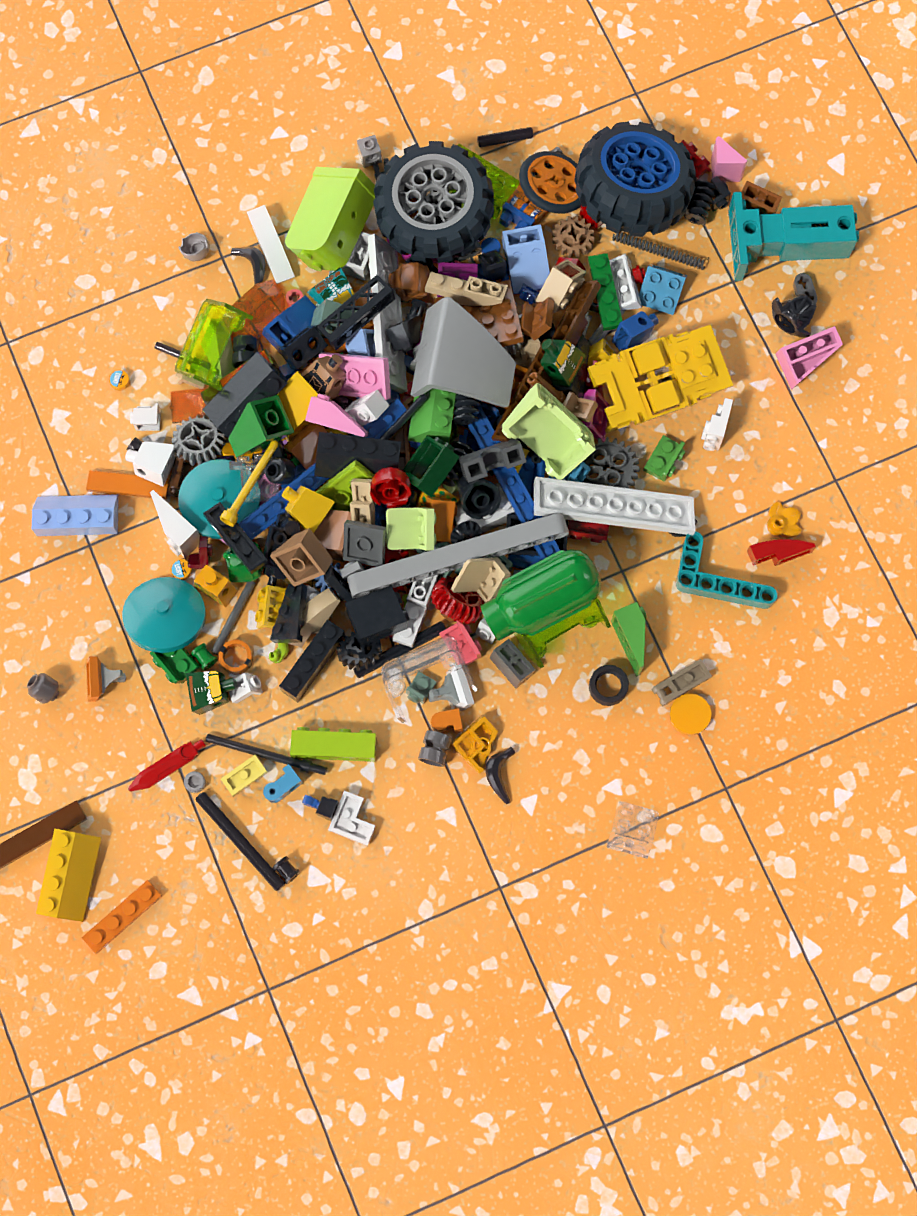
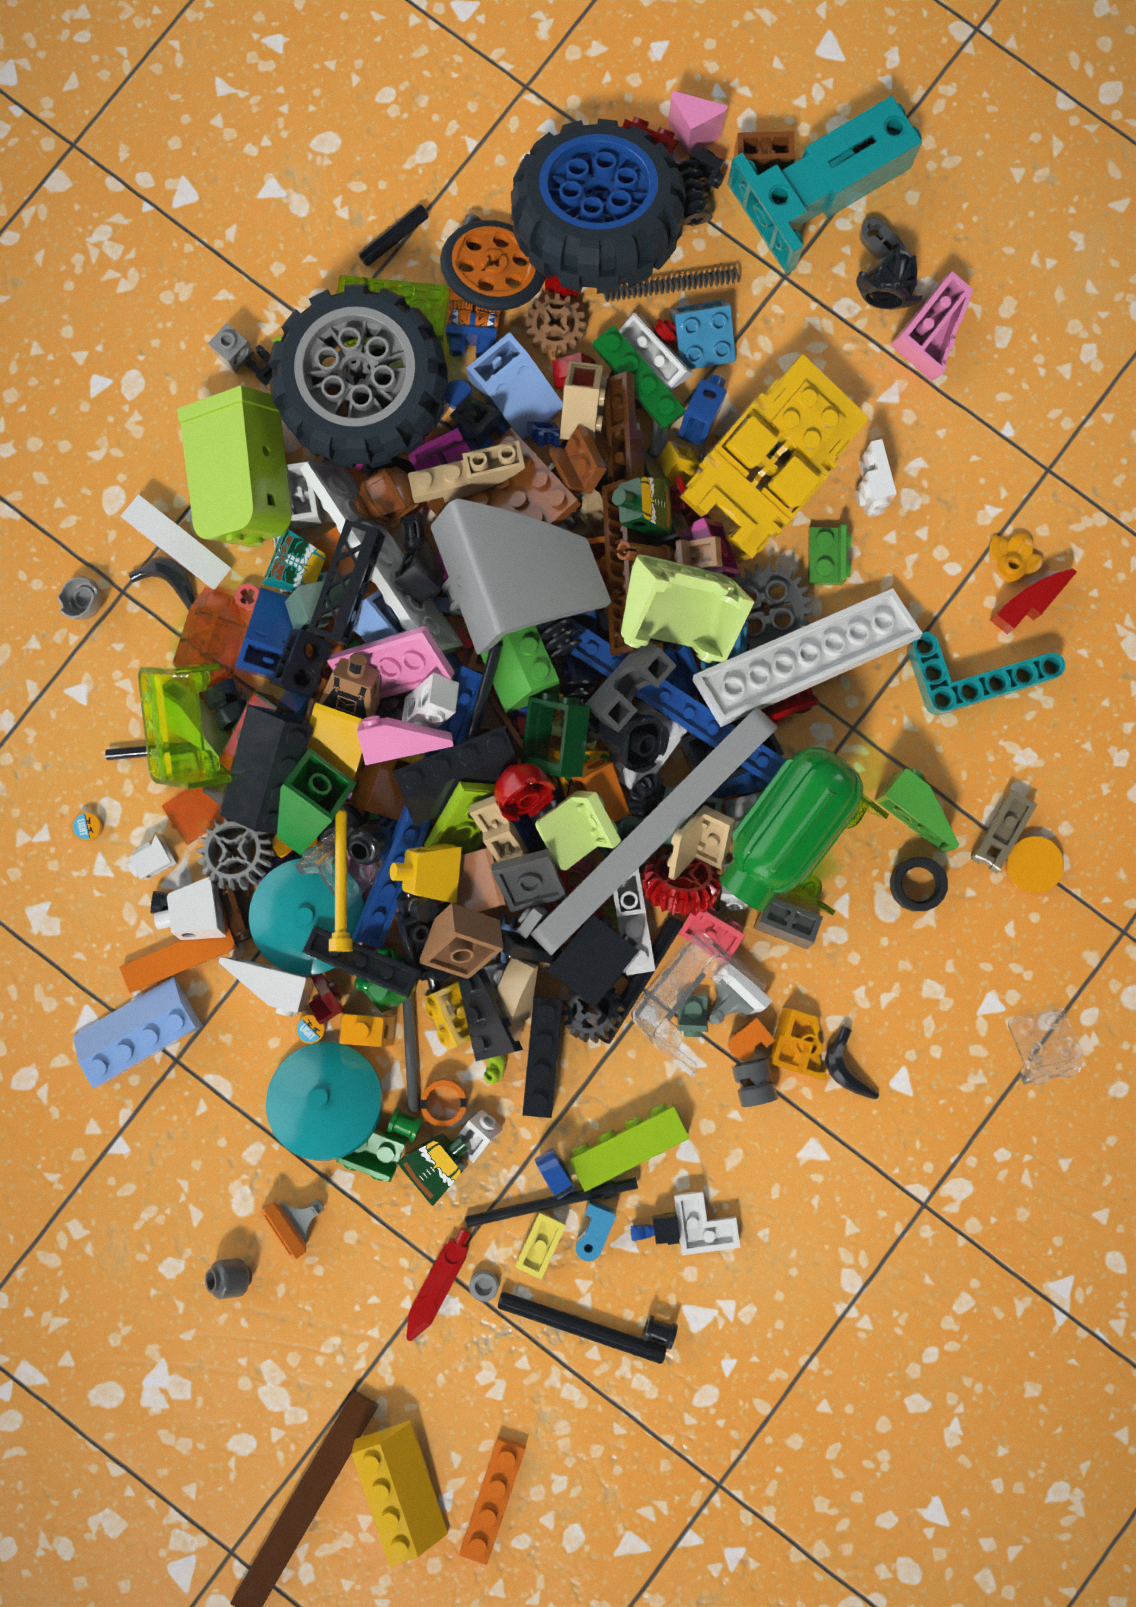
camera: 30 degrees left, 10 degrees up
none -> blue piece [535,1148,576,1200]

